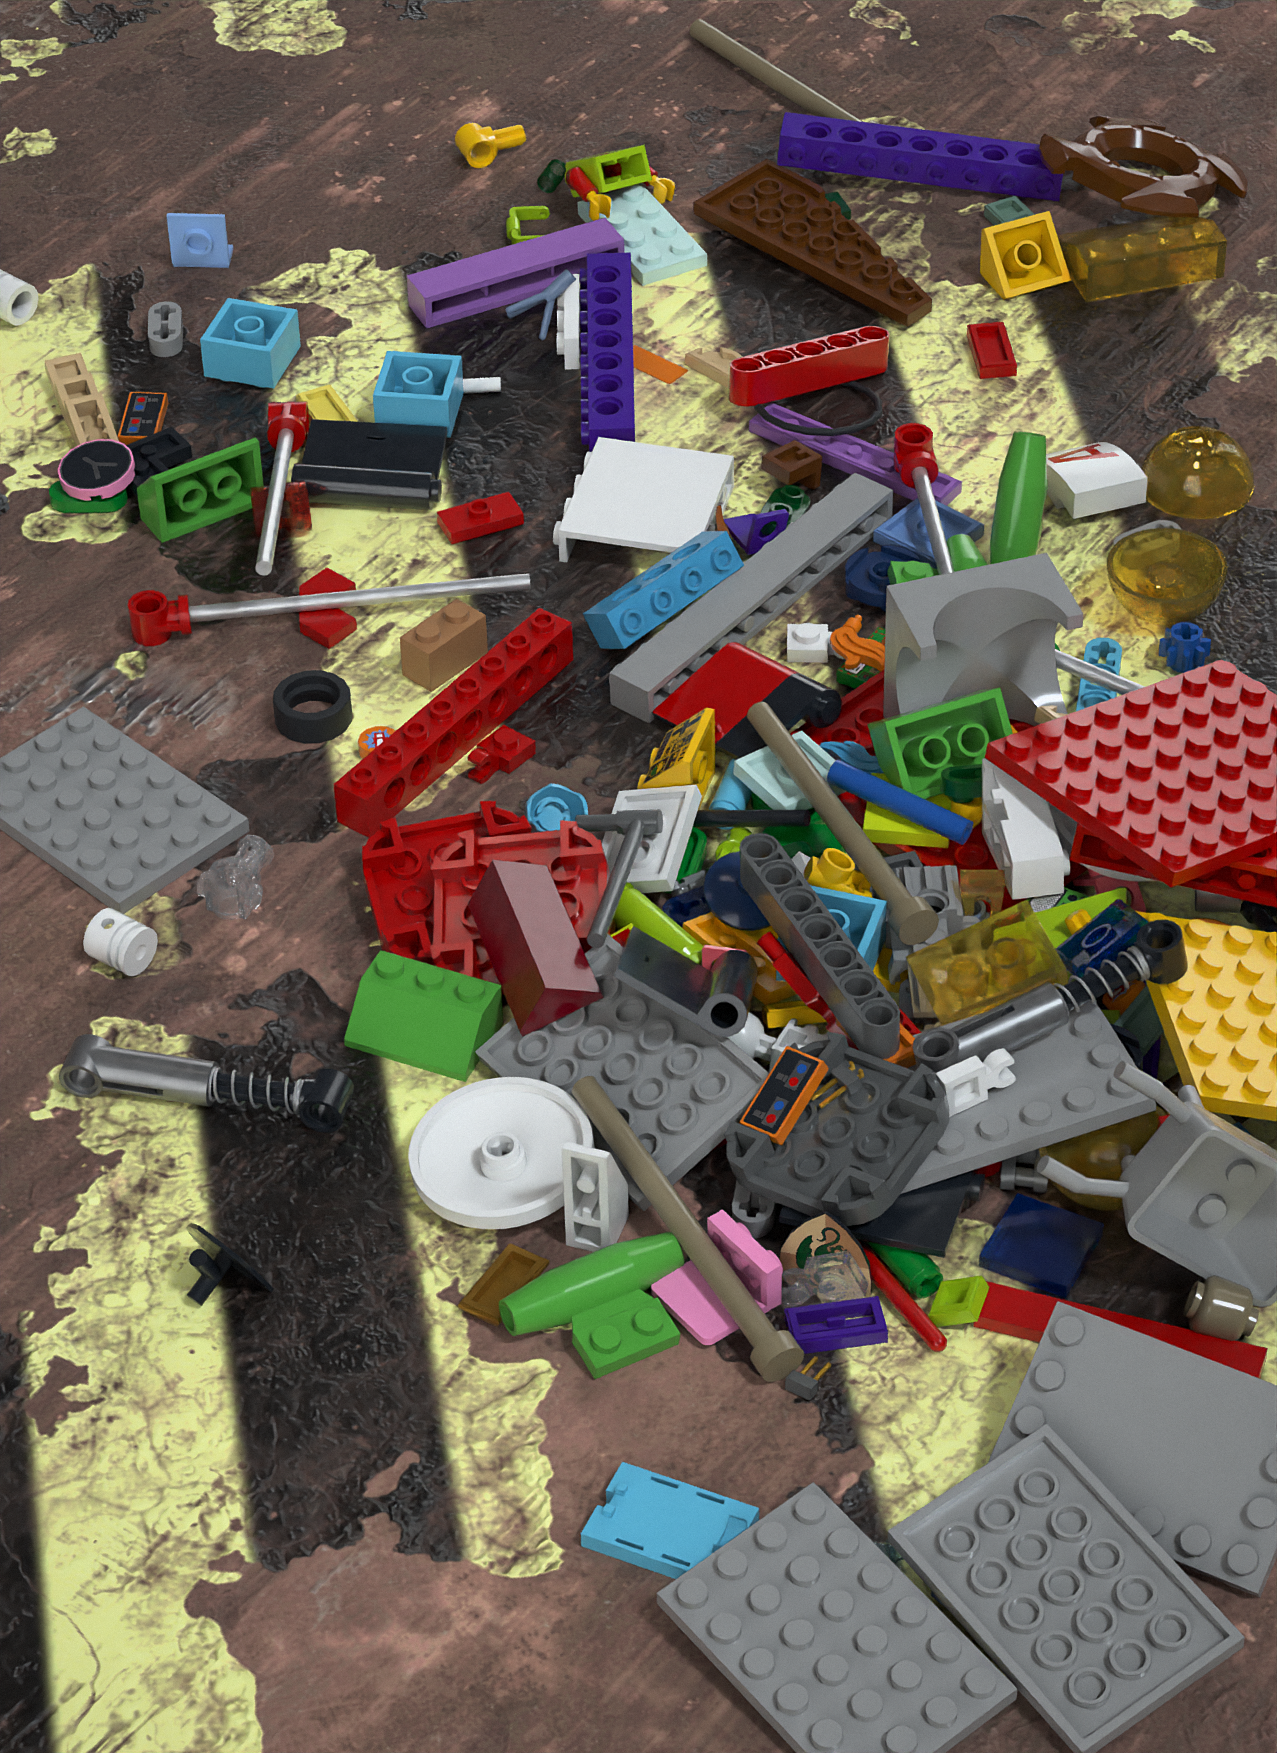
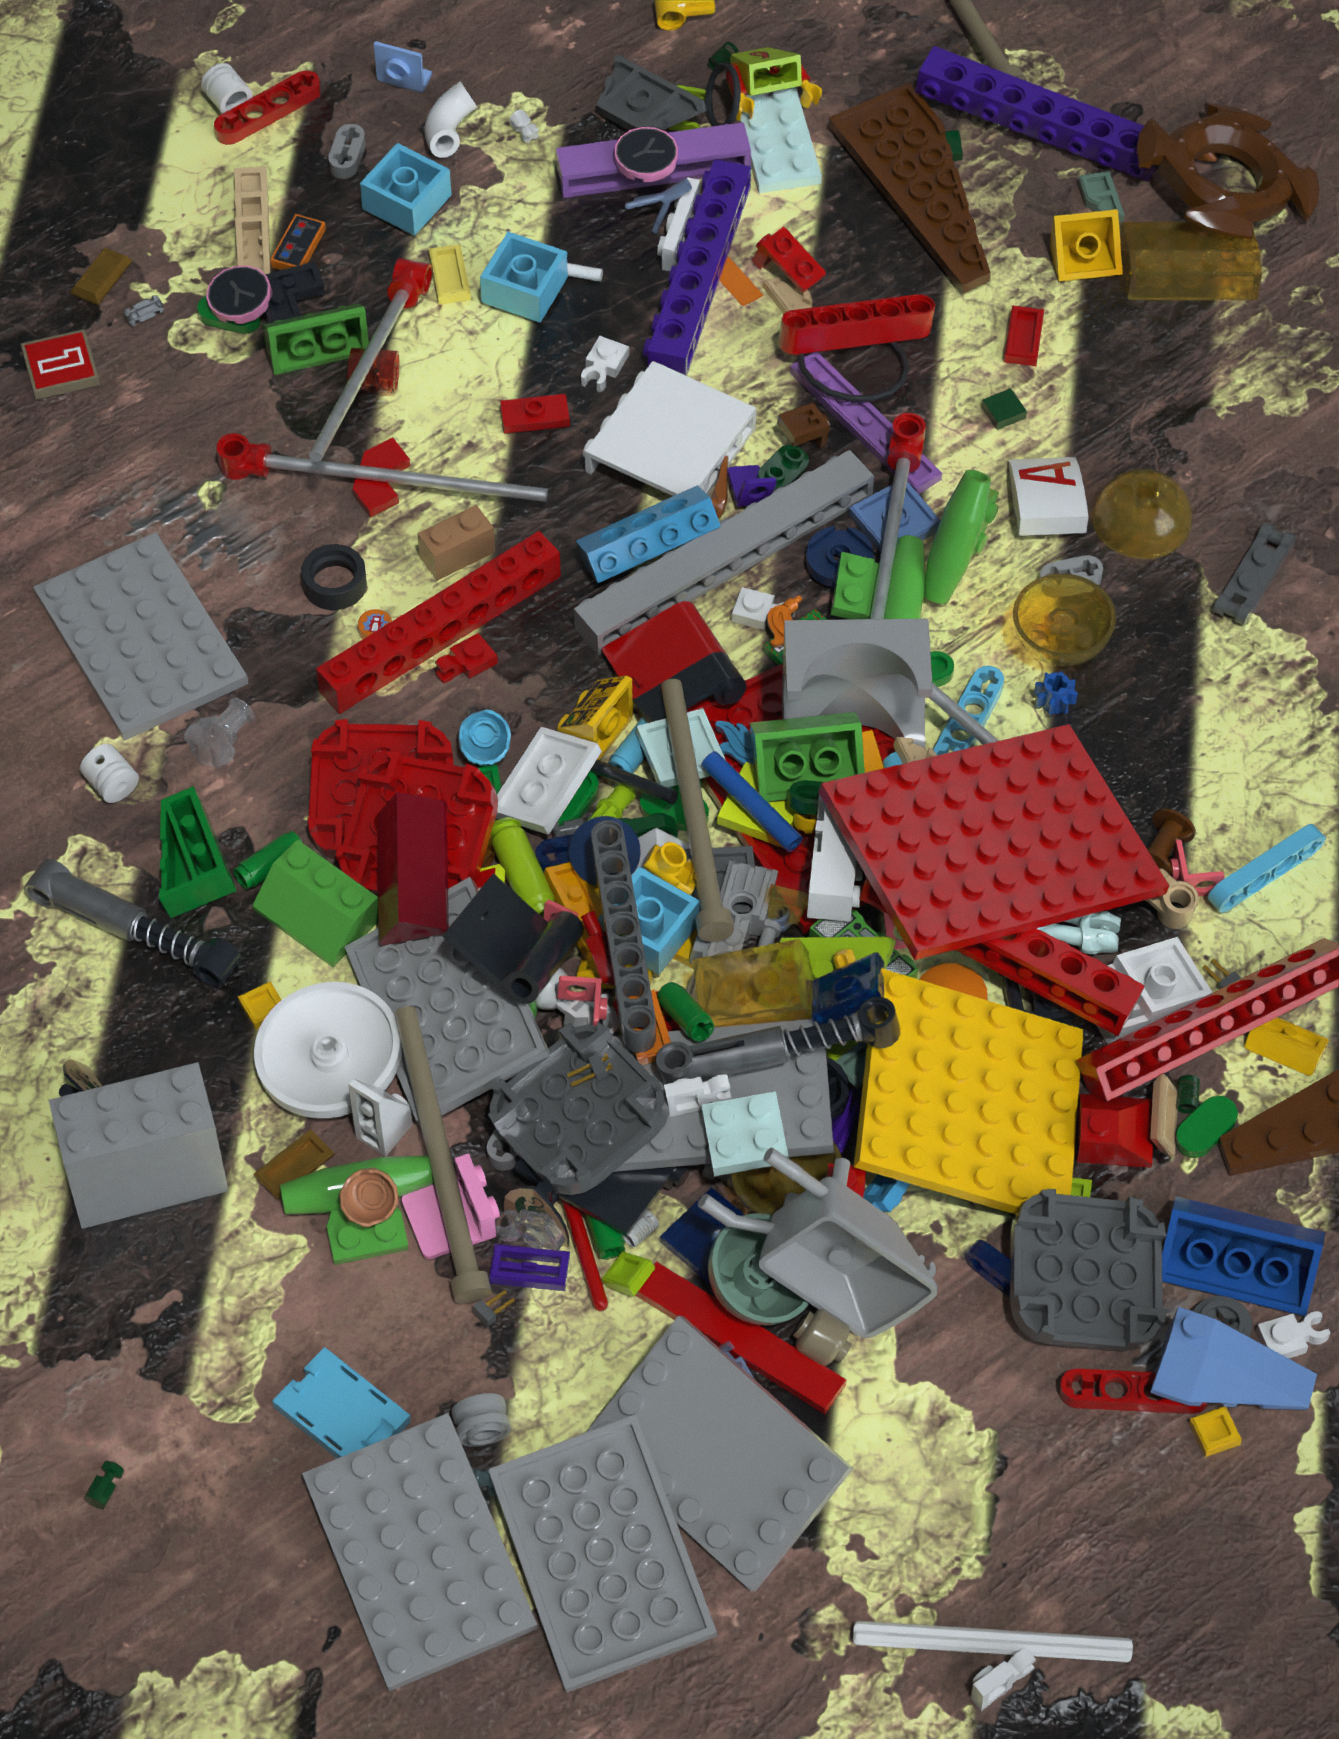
camera: 15 degrees right, 15 degrees up
black door [291,419,448,510] -> none
dark grey bar [575,809,663,948] -> none
tile [739,1046,829,1146] -> none
none -> light grey brick [49,1062,228,1229]
none -> dark green piece [84,1460,124,1509]
none -> green wedge [159,786,237,918]
none -> red beam [214,70,321,145]
none -> green piece [233,831,303,890]
none -> yellow tile [238,981,282,1030]
none -> nougat hair [339,1168,399,1227]
none -> white cylinder [424,82,477,158]
none -> light grey wheel [451,1393,511,1447]
none -> white piece [509,110,539,143]
none -> coral bracket [557,976,608,1026]
none -> white plate [581,336,629,392]
none -> dark grey wing [596,54,707,131]
none -> black tile [615,127,678,182]
none -> white piece [623,1210,659,1247]
none -> green piece [657,982,714,1042]
none -> light aqua plate [701,1091,789,1176]
none -> black tyre [705,62,741,126]
none -> sand green piece [708,1213,809,1325]
none -> red bracket [751,226,826,293]
none -> dark green tile [981,388,1027,430]

